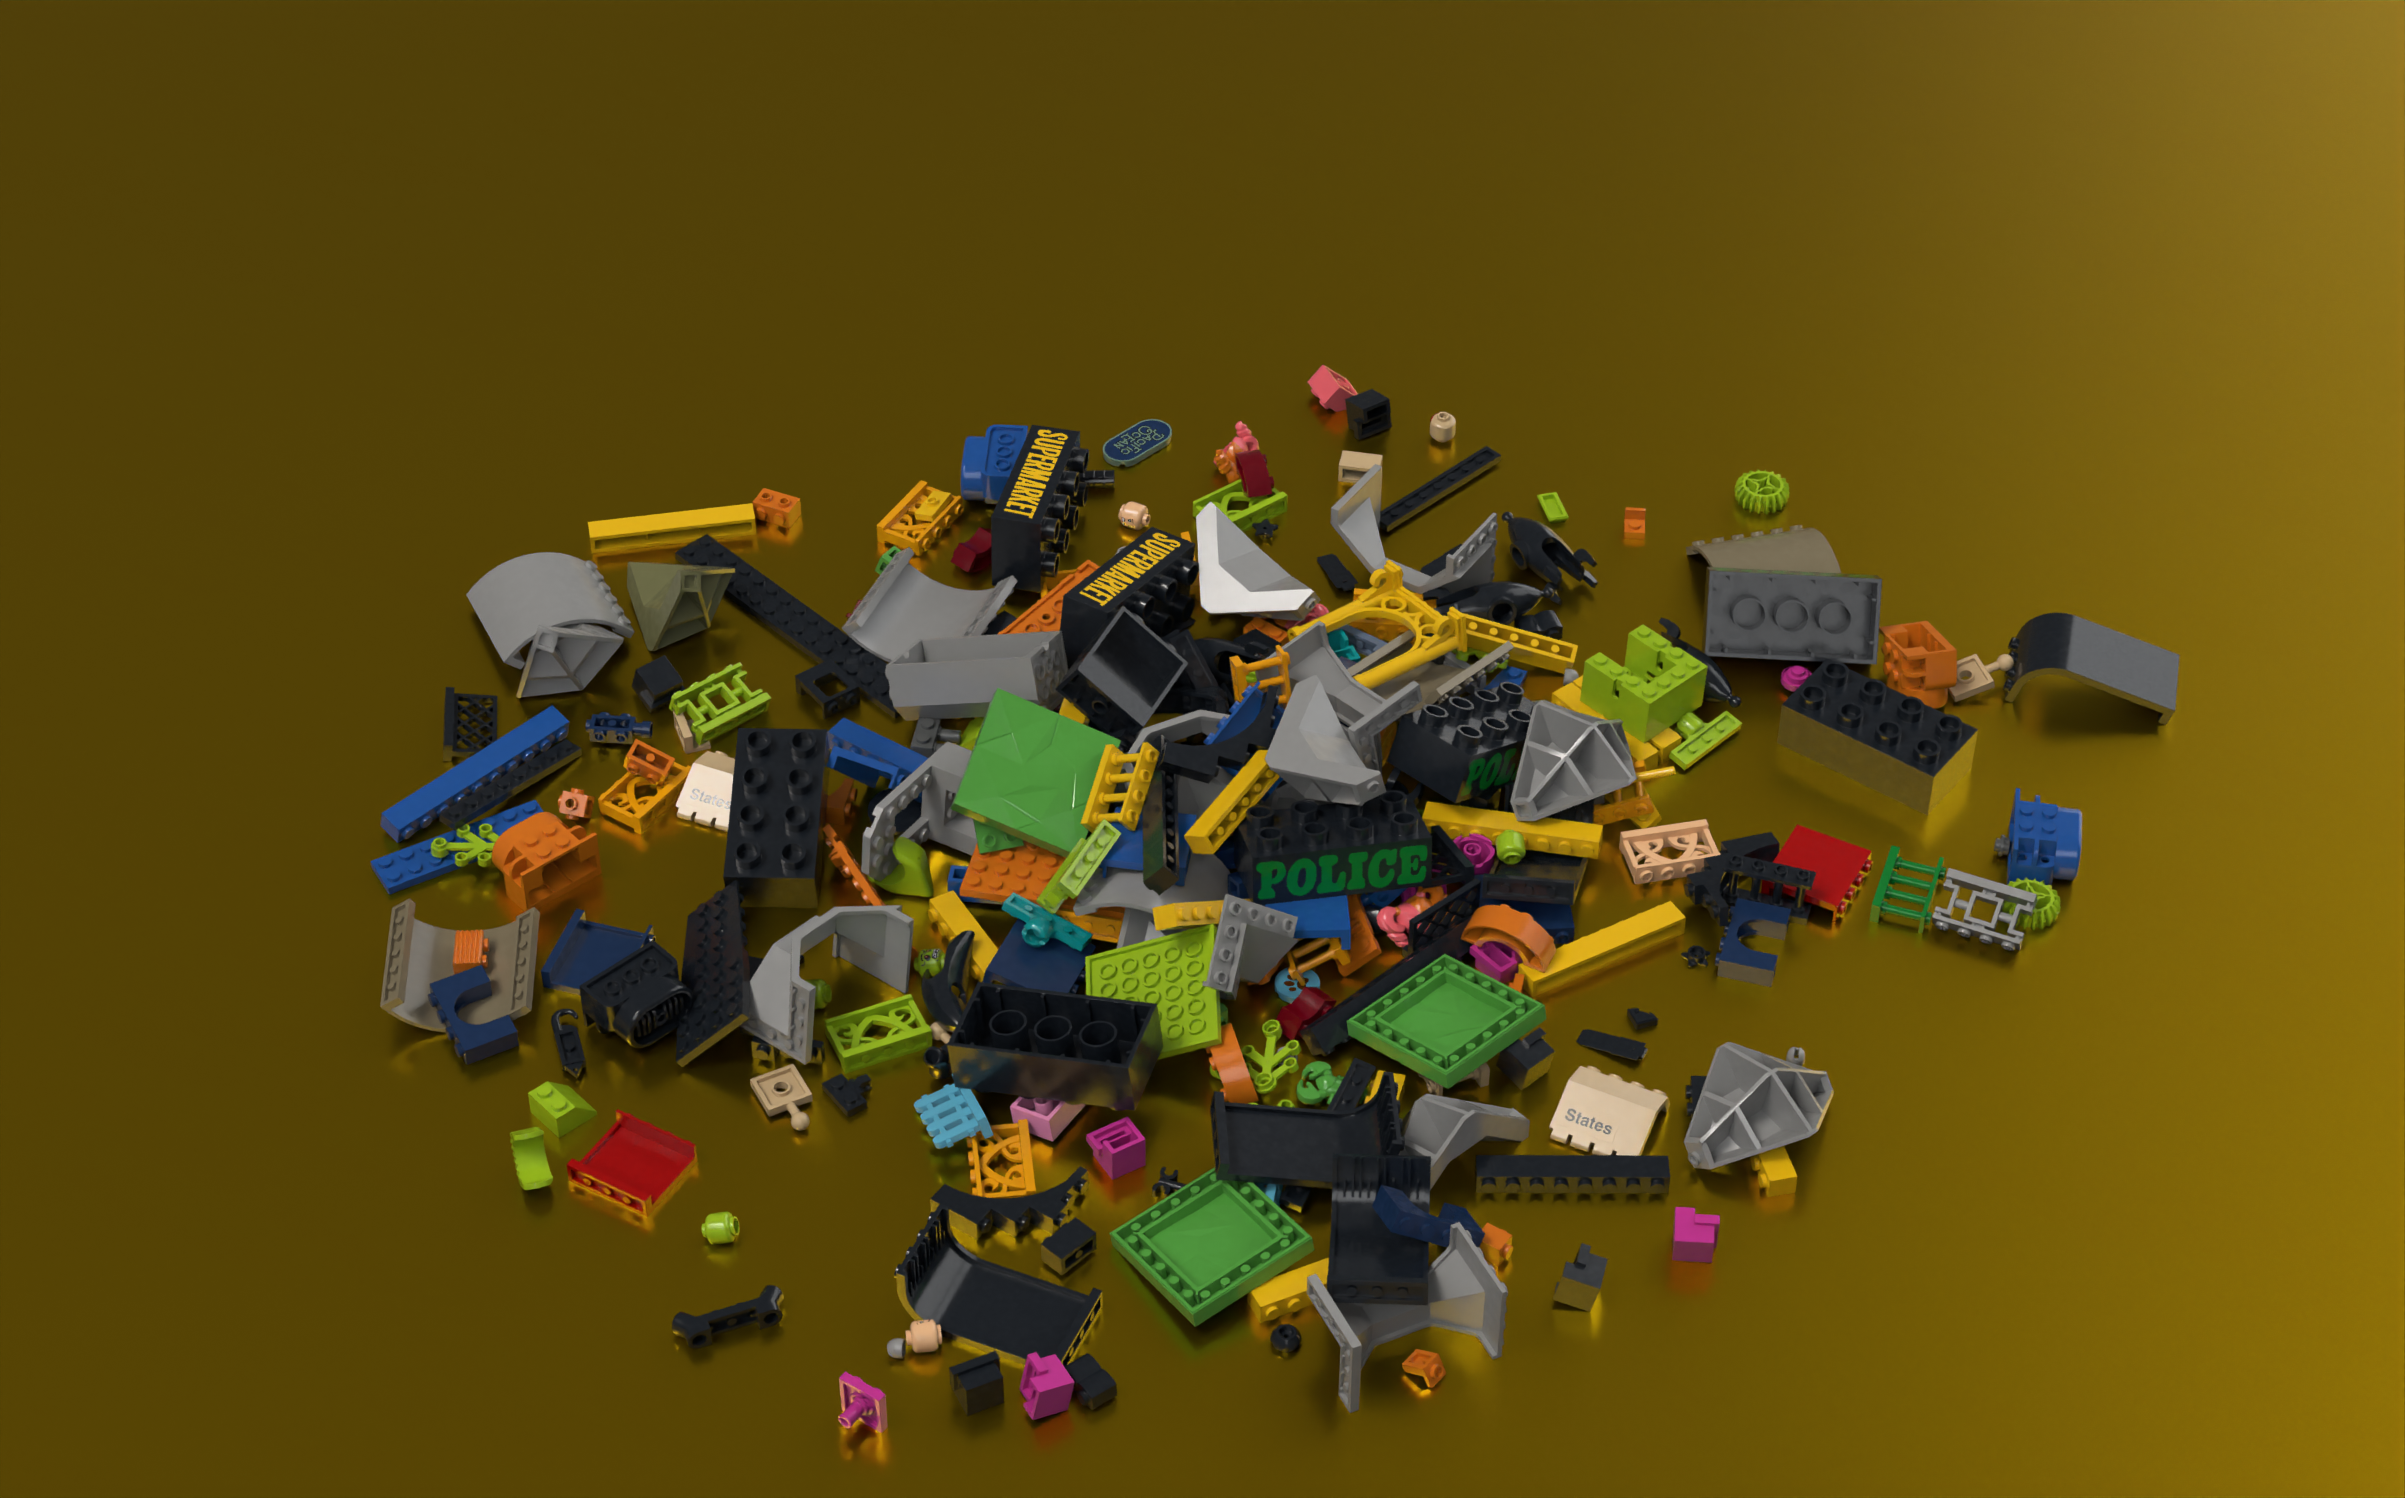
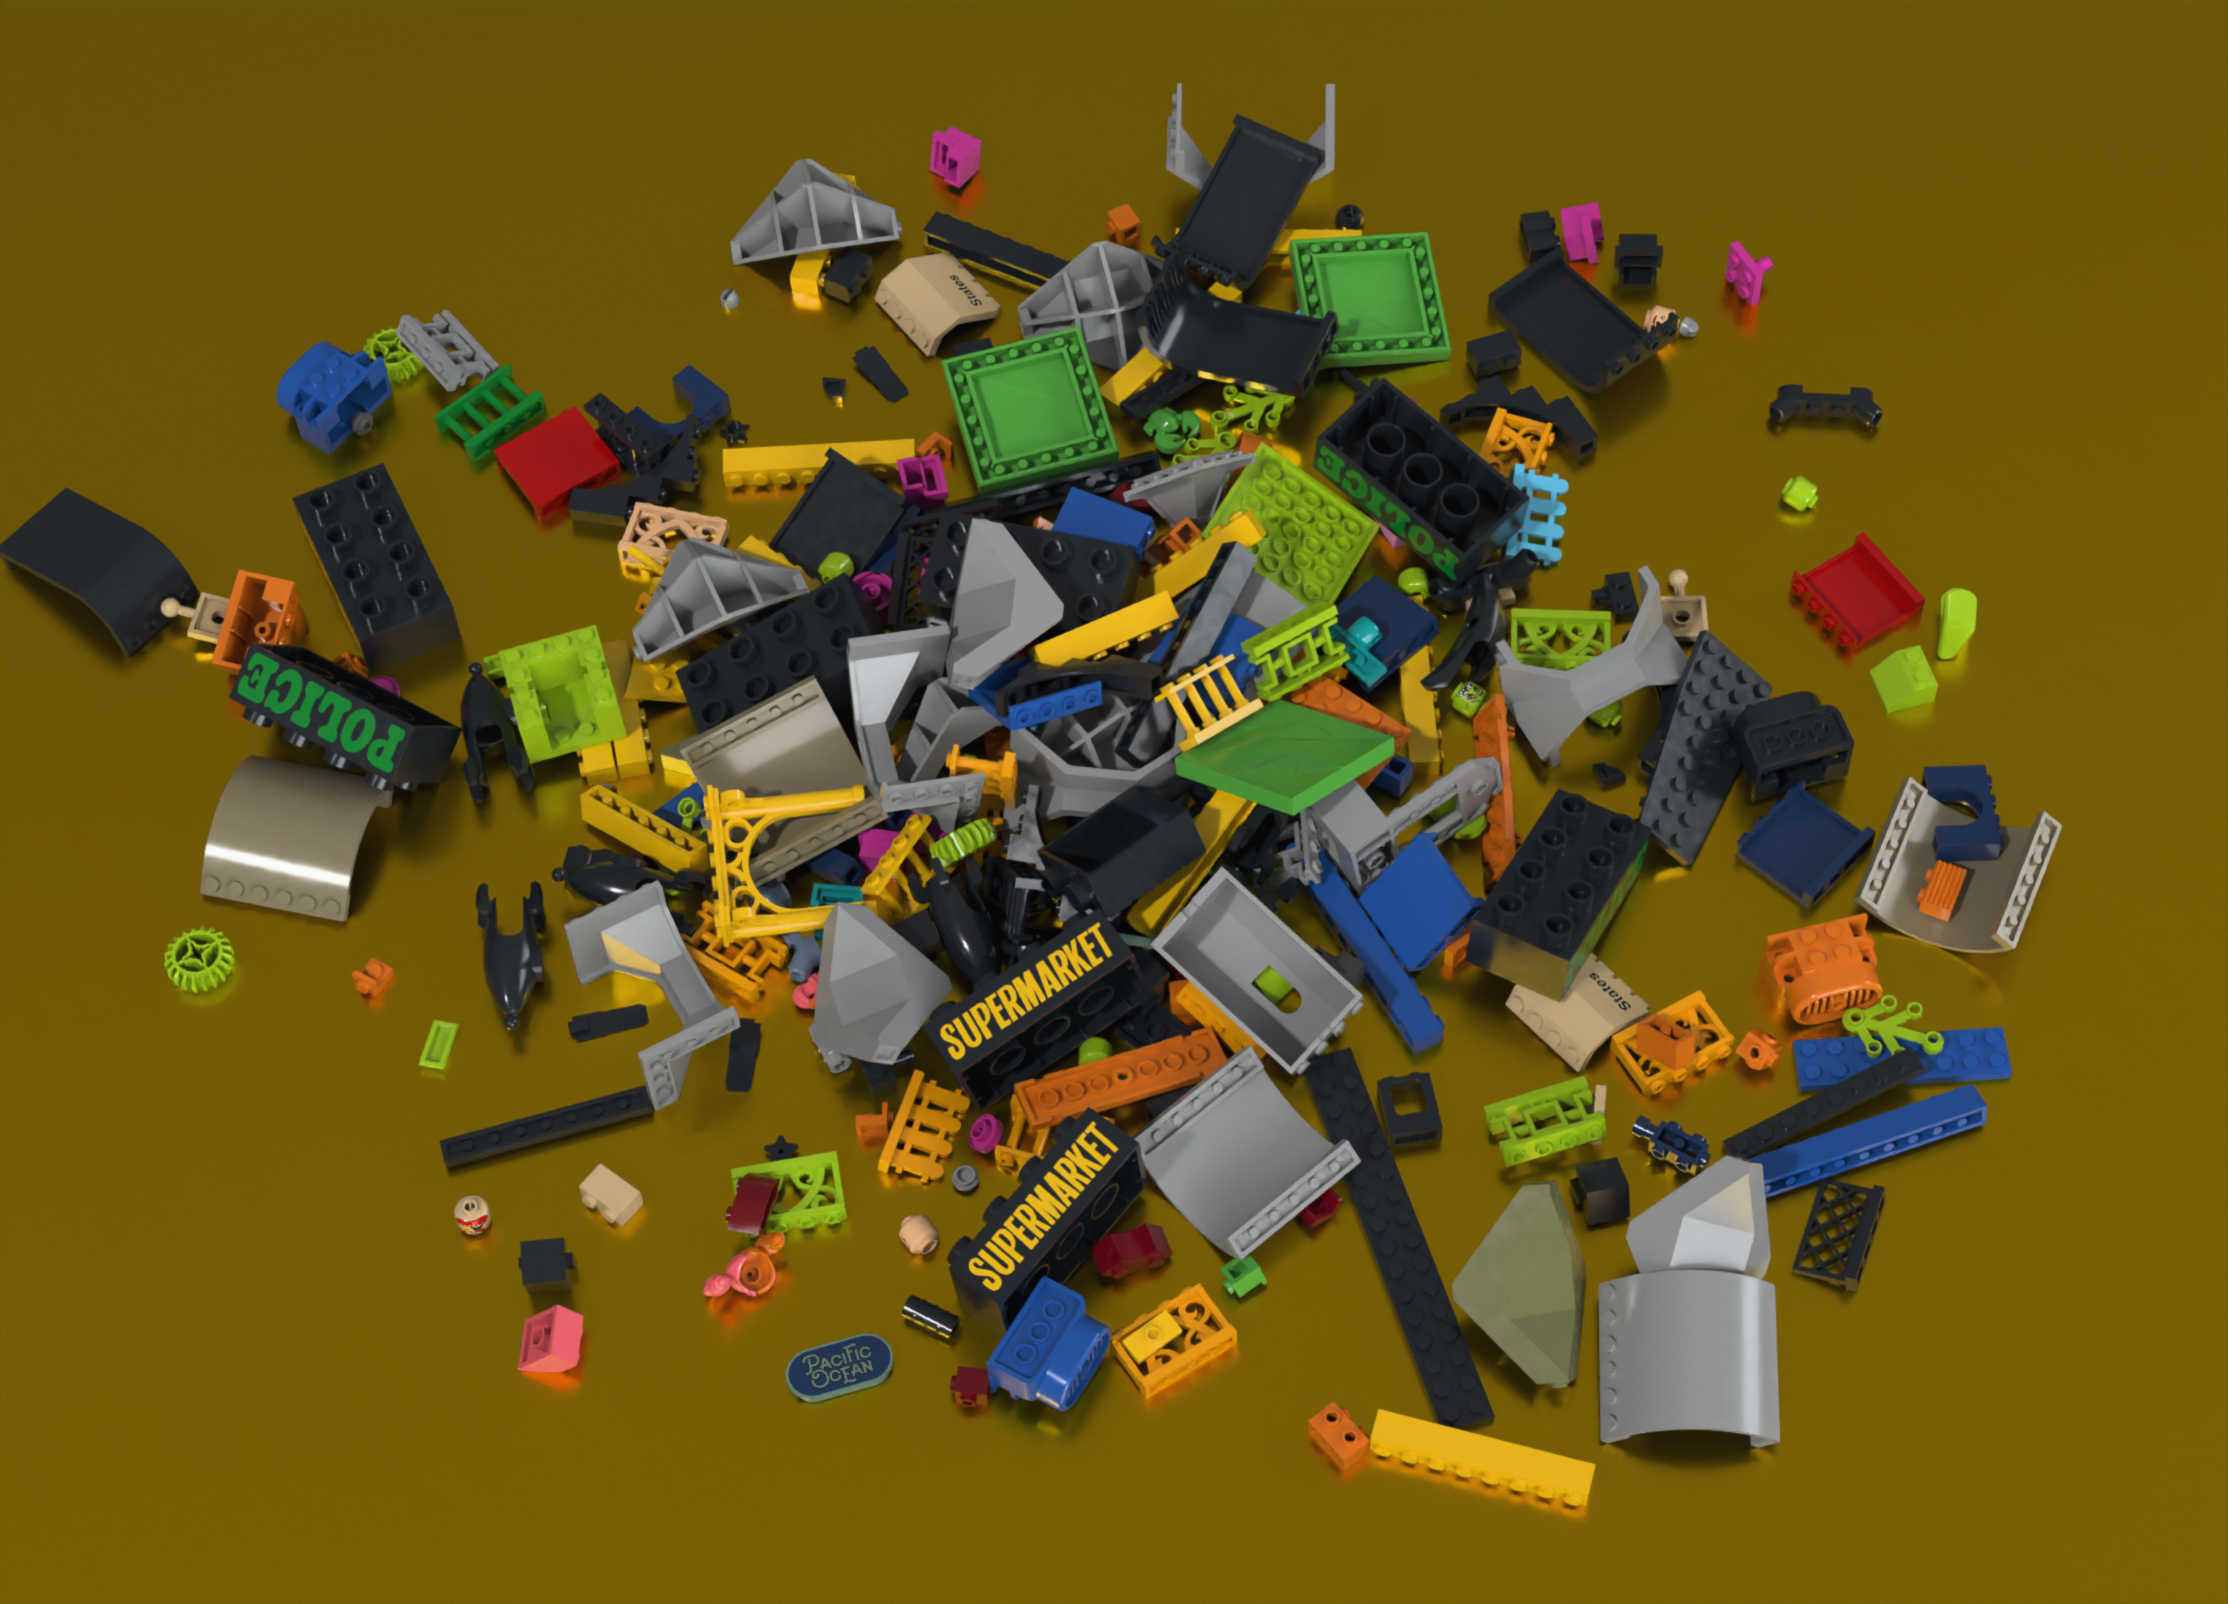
camera: 150 degrees left, 15 degrees up
black plate [551,1009,586,1078] -> none
dark blue arch [1372,1185,1485,1248] -> none
orange brick [1461,904,1556,973] -> none
plate [1553,1243,1608,1312] -> none

